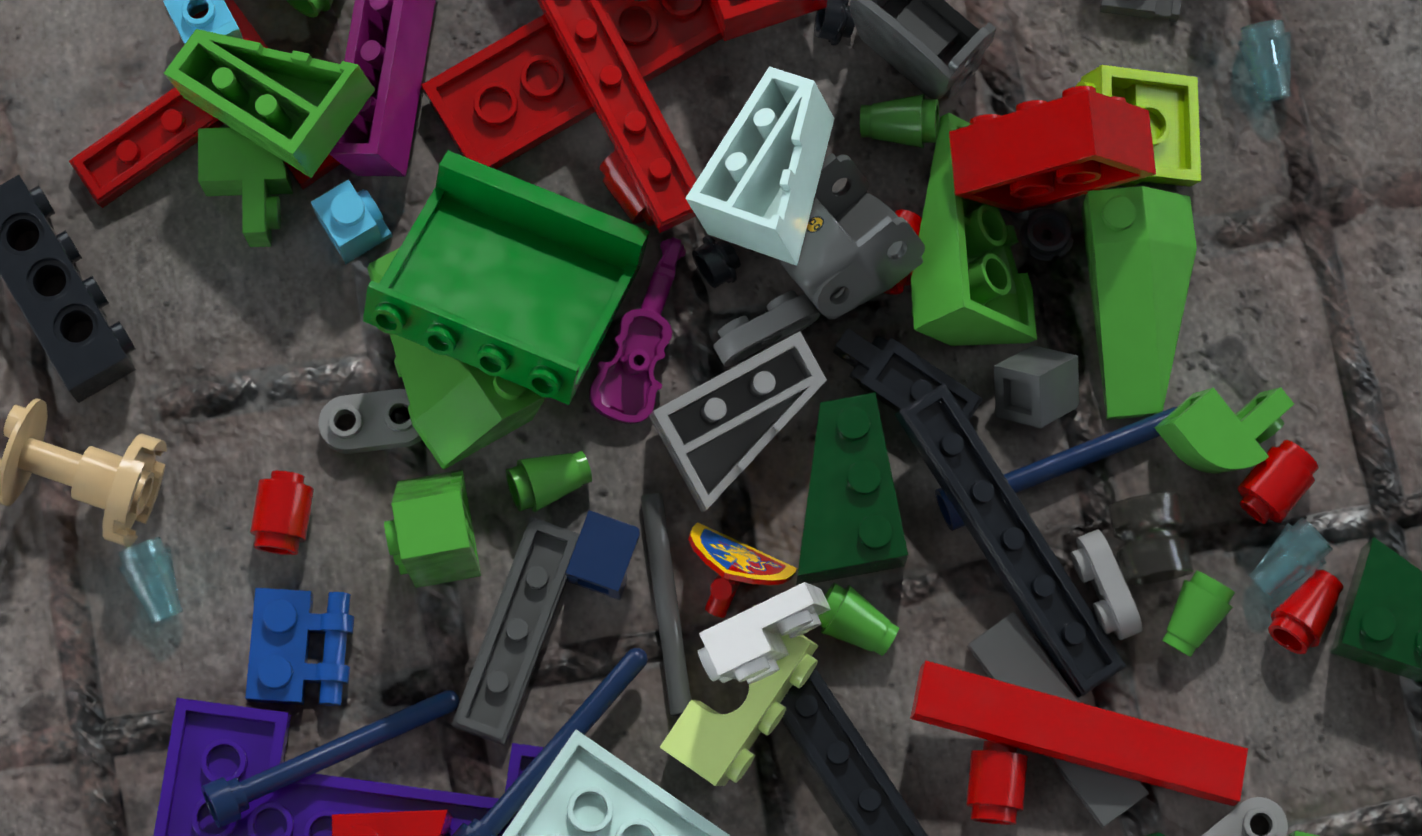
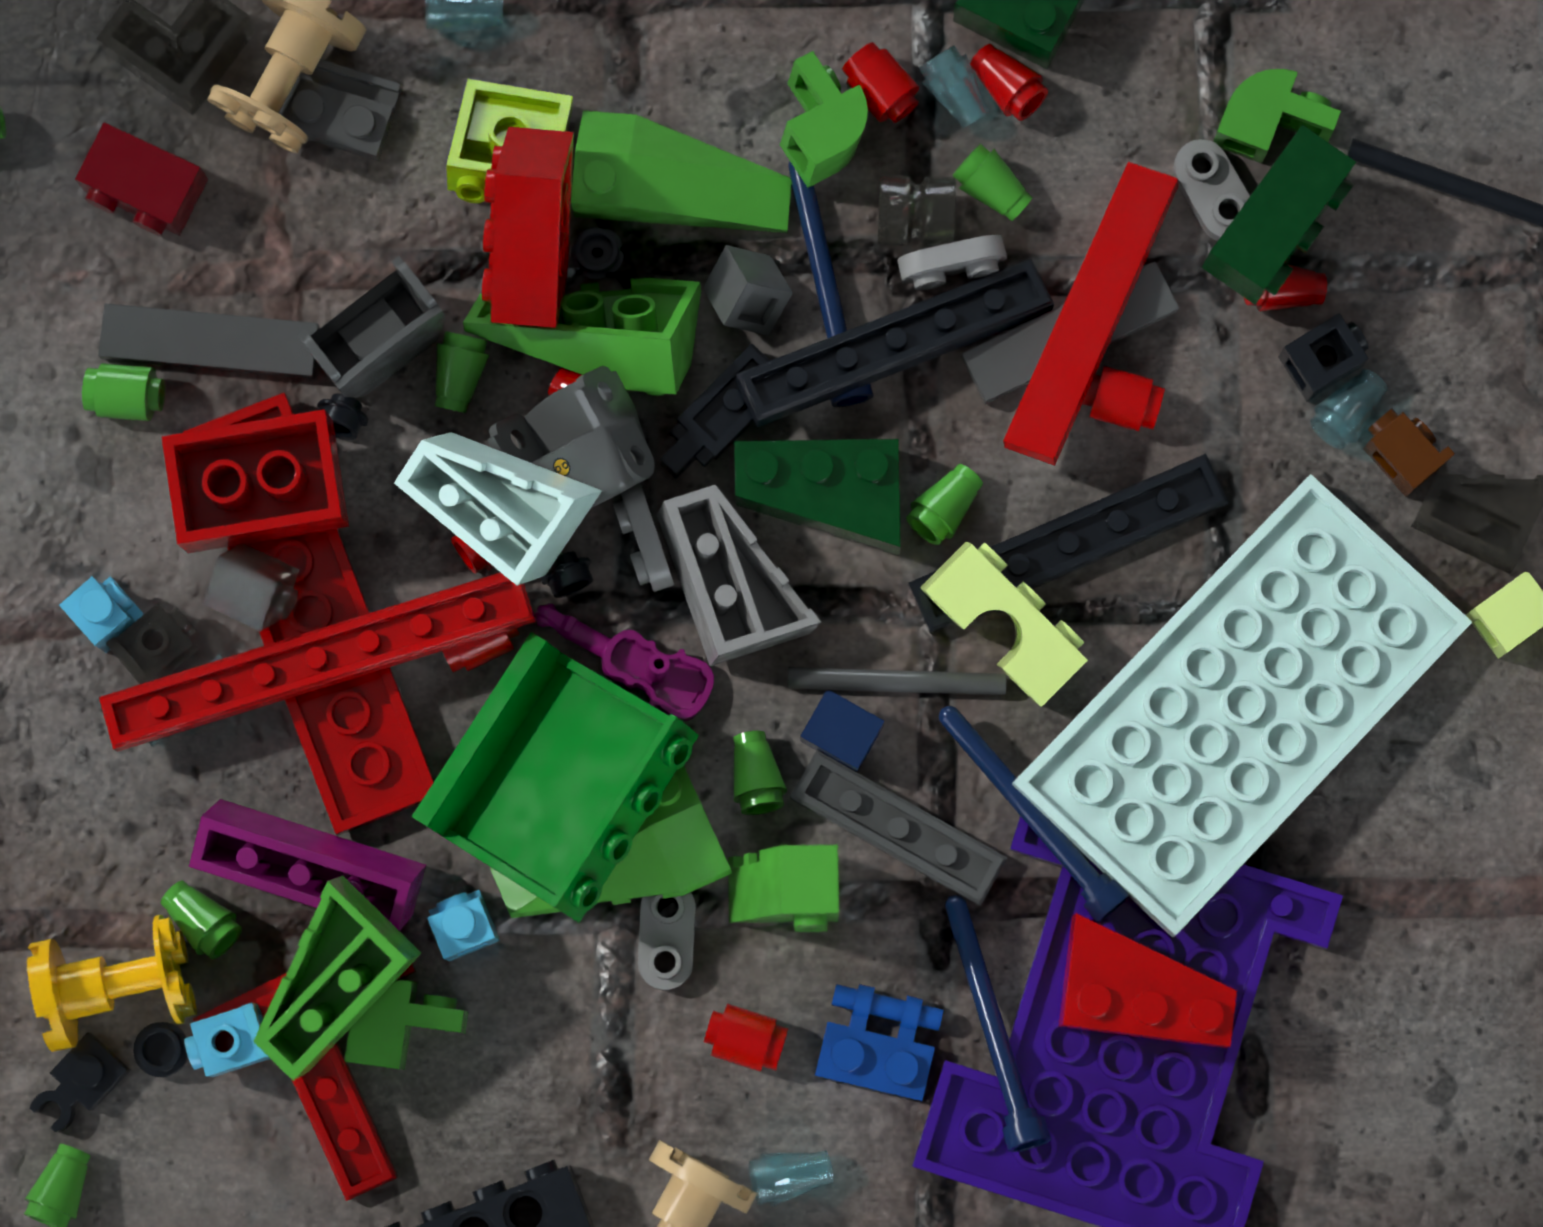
camera: 75 degrees left, 5 degrees up
shield [688,522,798,618] -> none
white plate [698,582,831,684] -> none

